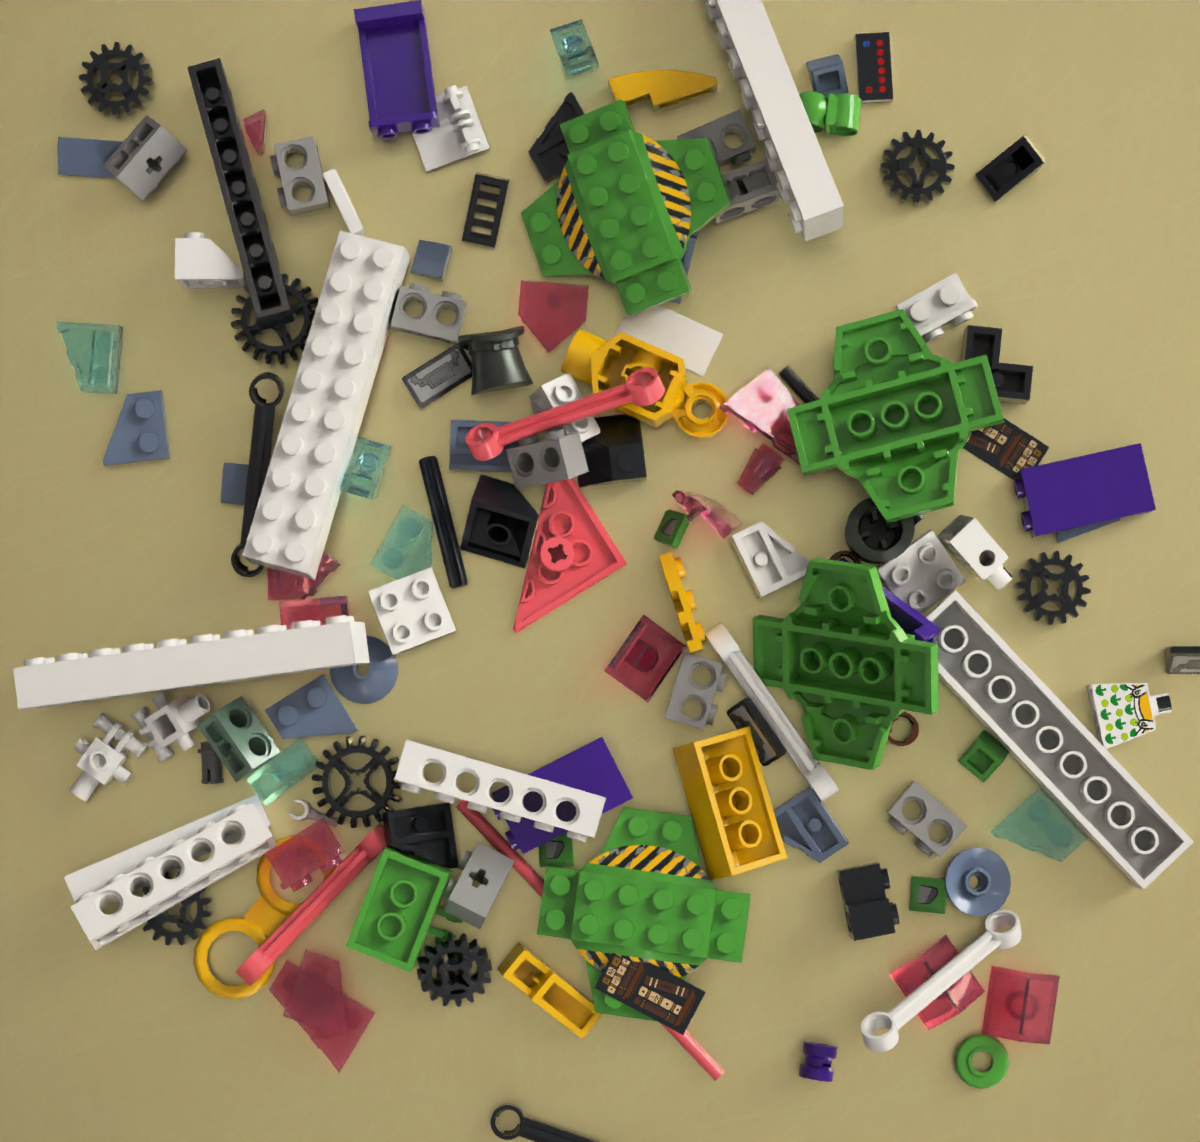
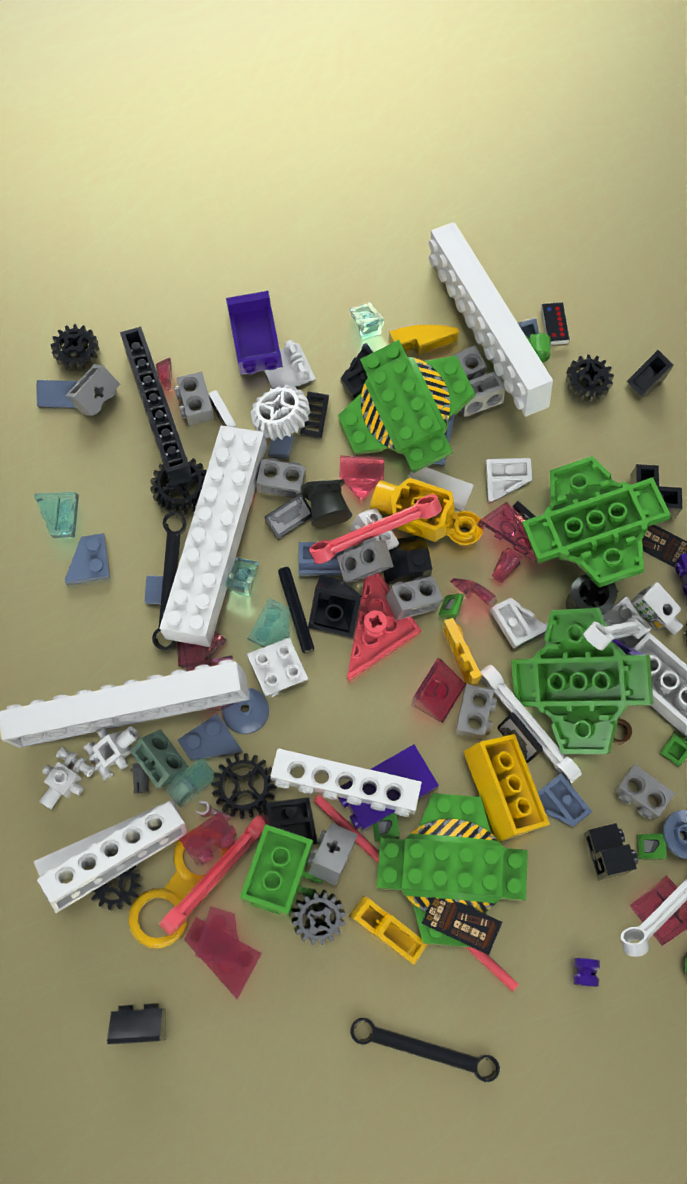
camera: 10 degrees left, 15 degrees down
white slope [175,232,247,289] -> none
white bracket [896,273,978,343] -> none
none -> black slope [107,1003,166,1045]
none -> white gear [250,385,310,441]
none -> light grey brick [386,576,443,621]
none -> white wing [485,458,532,503]
none -> white piece [584,614,652,650]

